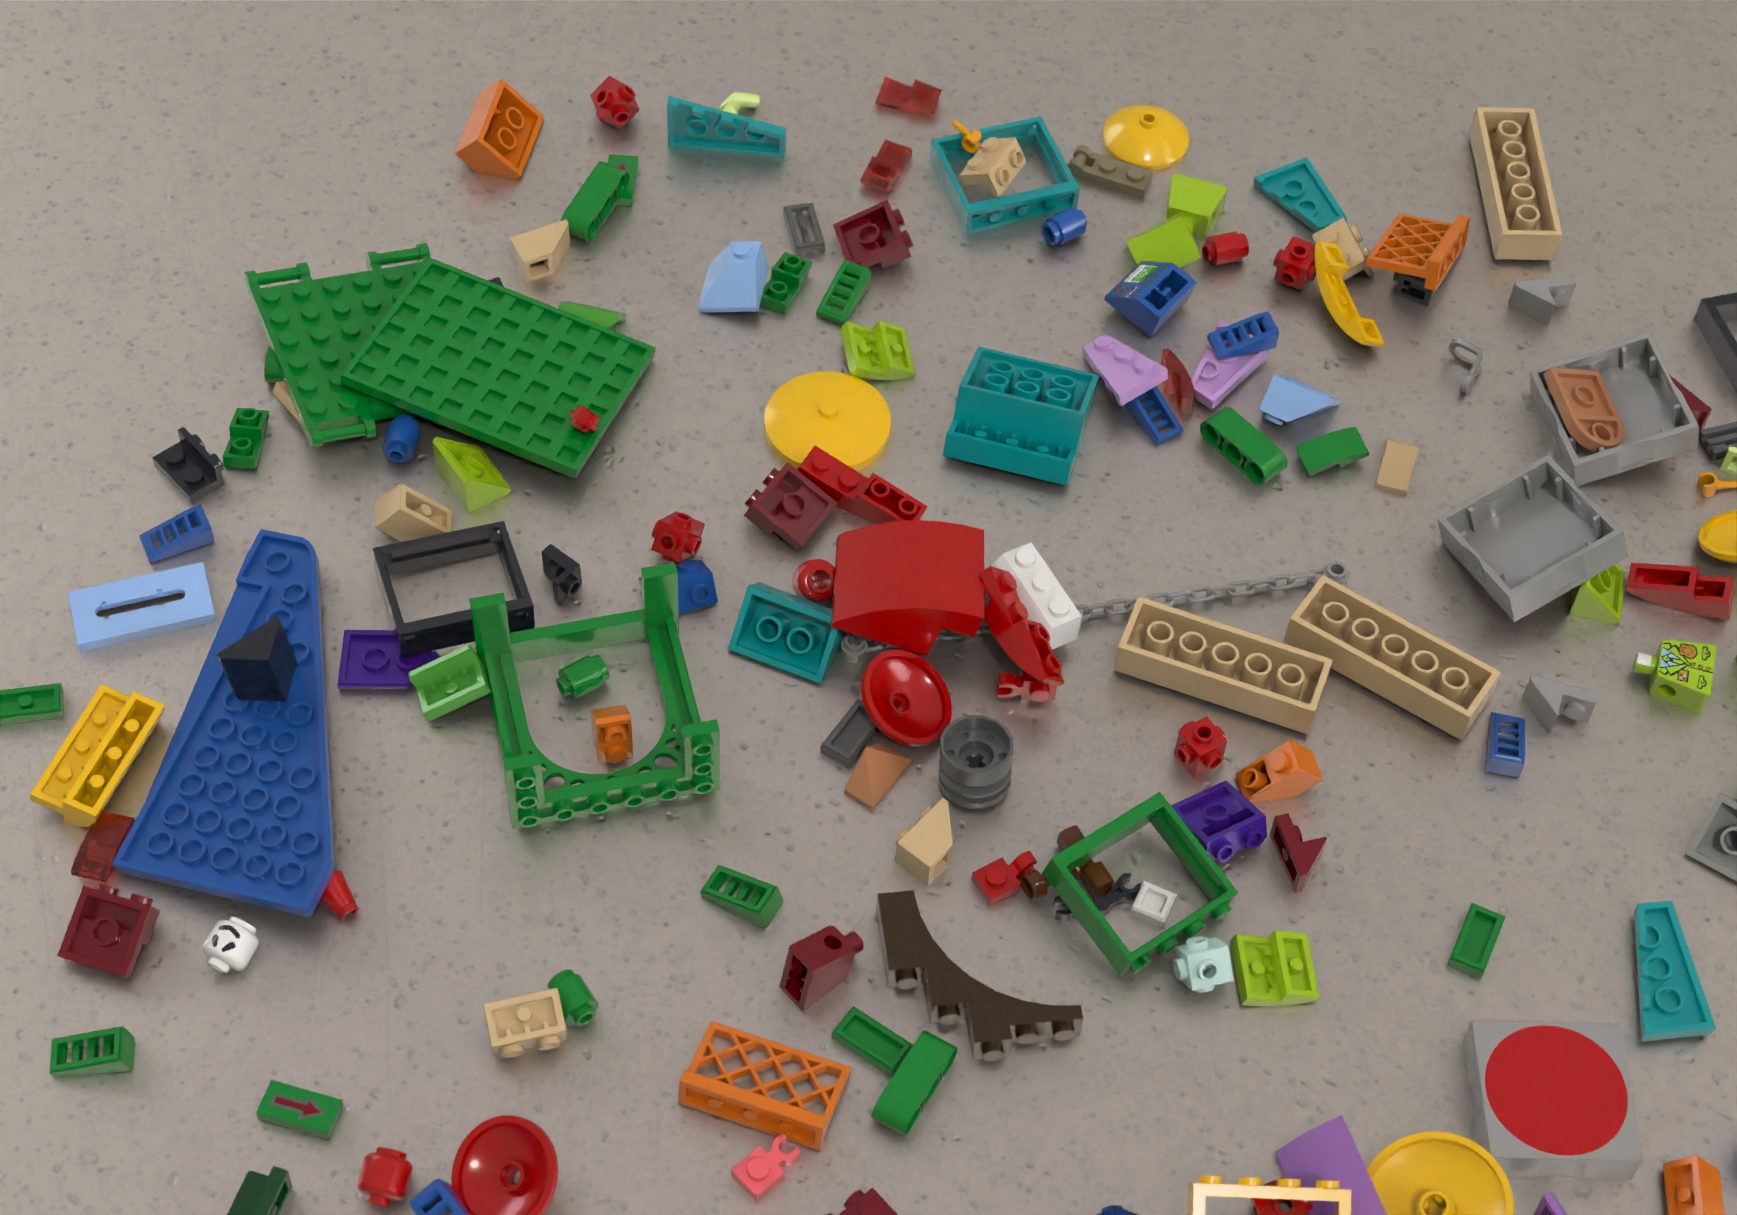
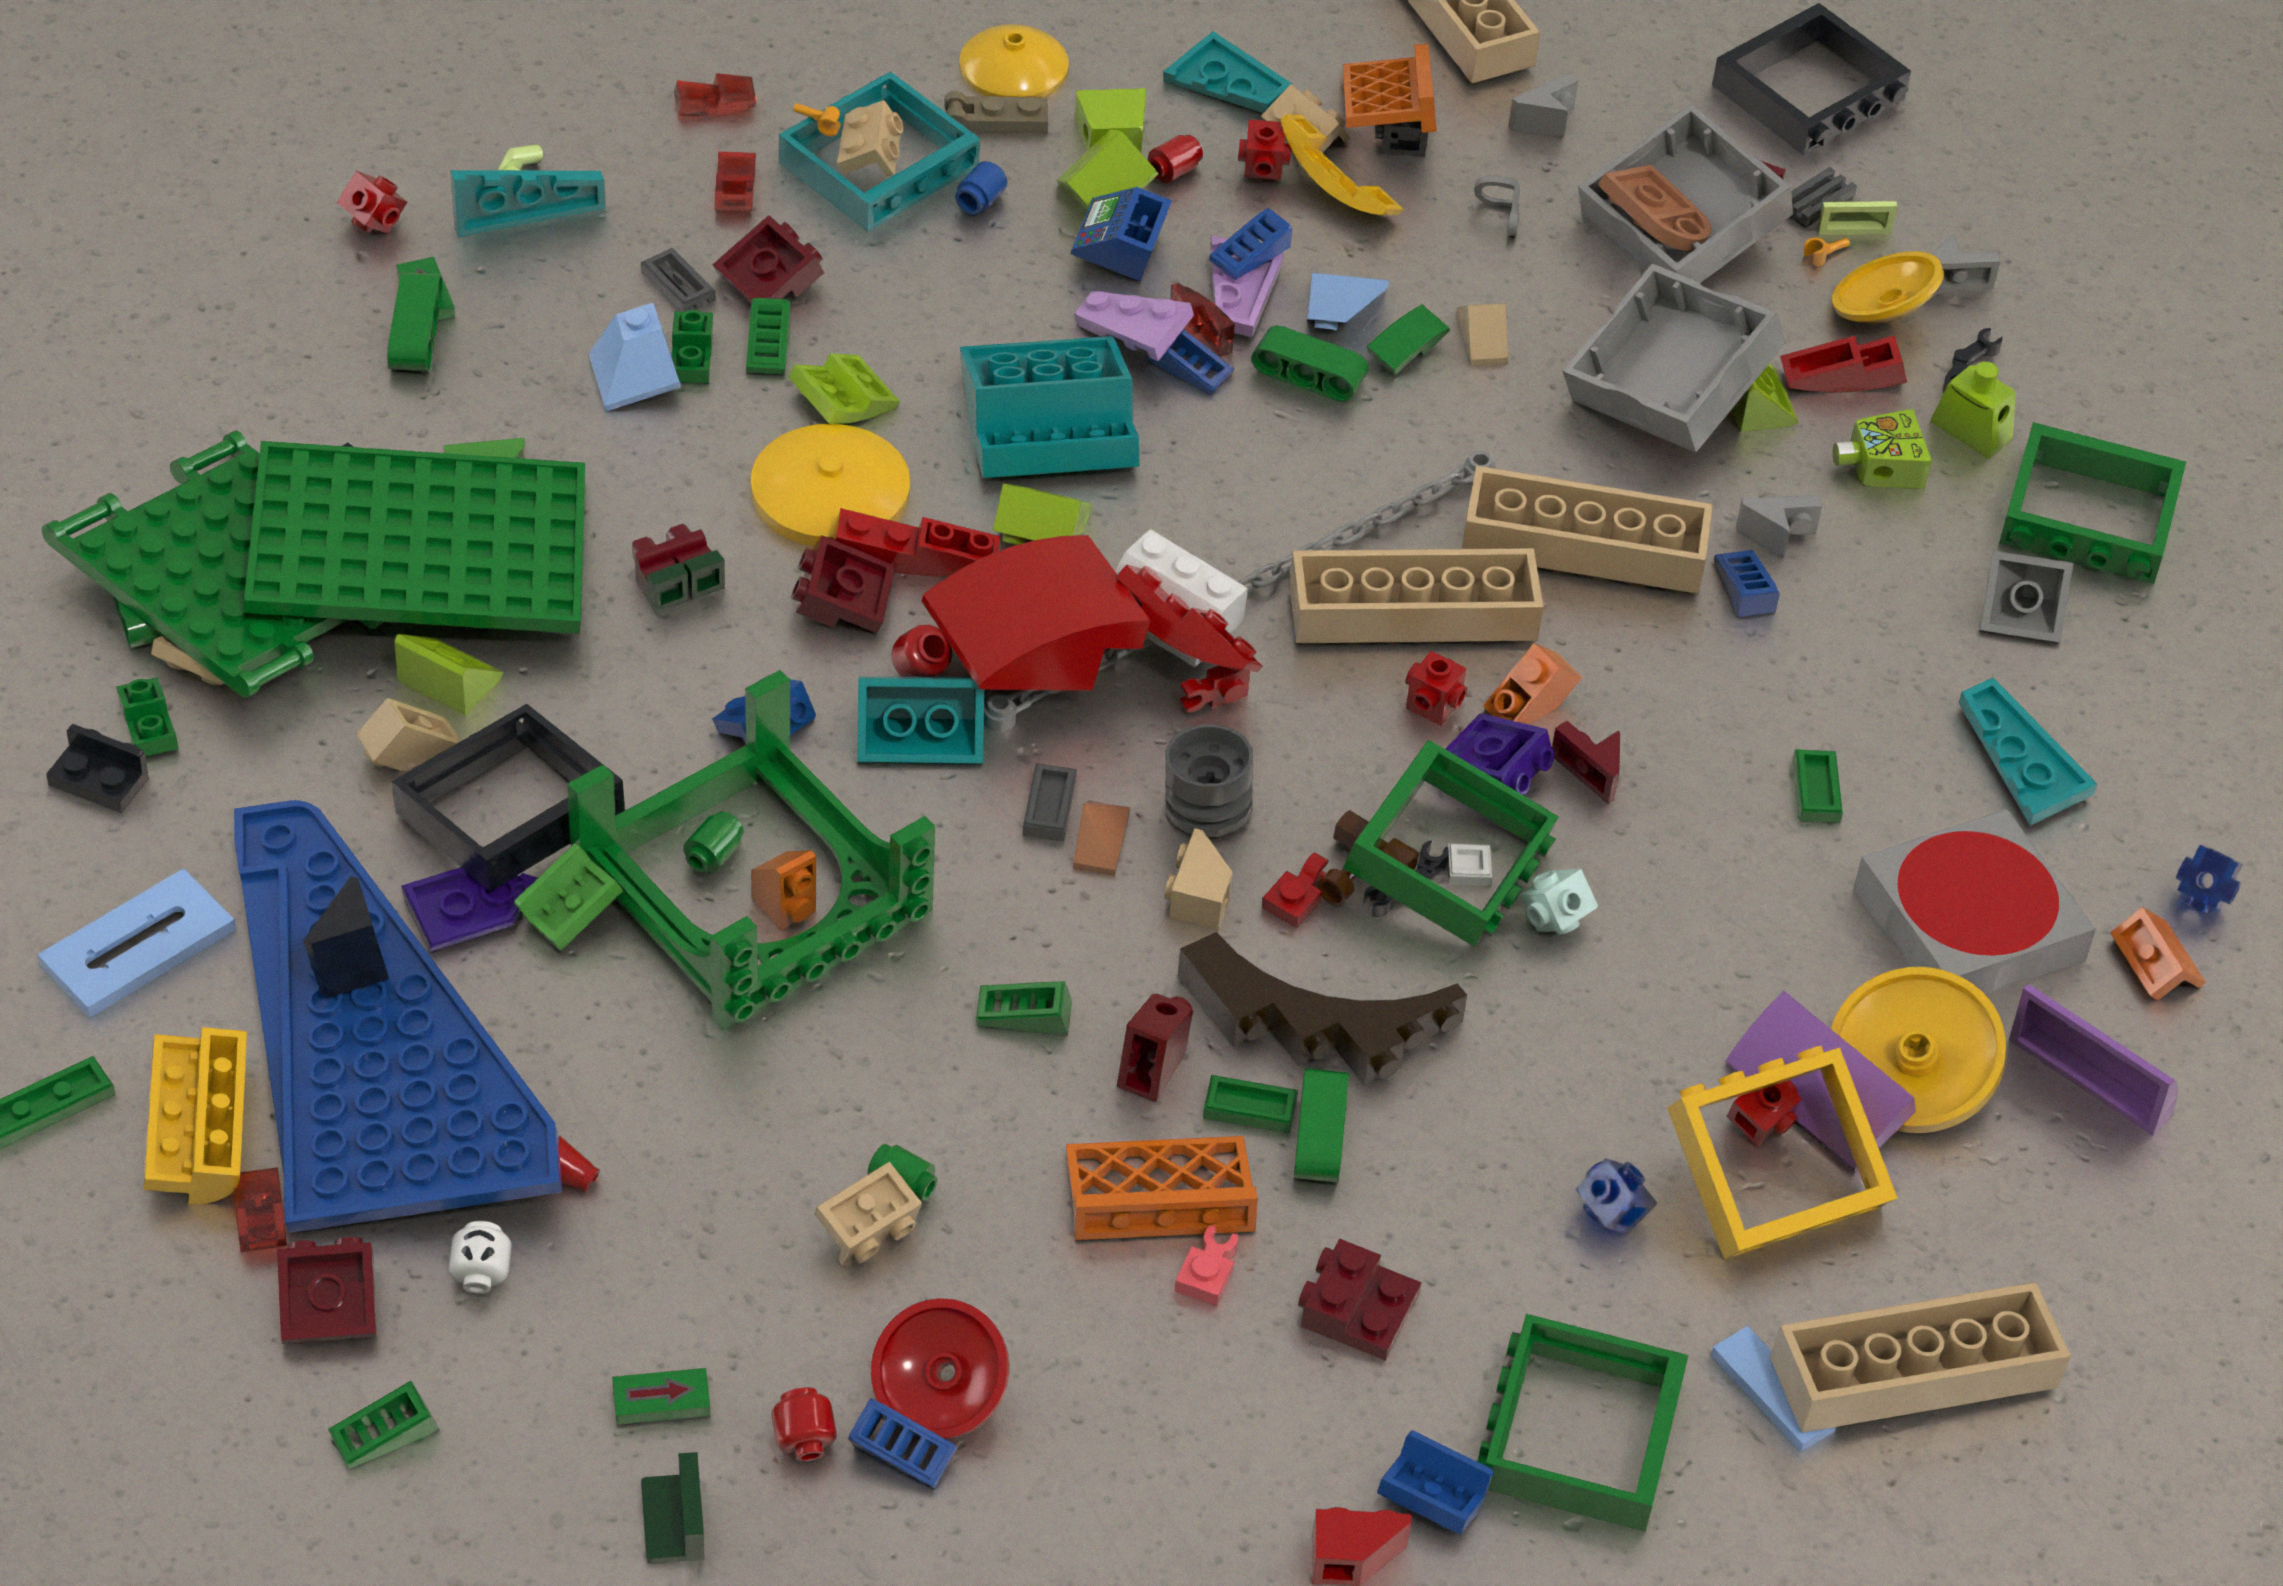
camera: 25 degrees left, 5 degrees down
blue slope [139,504,214,564] -> none
blue brick [382,415,420,463] -> none
orange slope [455,79,544,179] -> none
tan slope [509,220,570,283] -> none
black bracket [541,544,582,604] -> none
red plate [569,404,600,433] -> none
red brick [651,511,705,563] -> none
red dish [861,650,952,747] -> none
lime slope [1230,930,1320,1006] -> none
none -> hips [632,524,725,613]
none -> lime slope [992,483,1093,545]

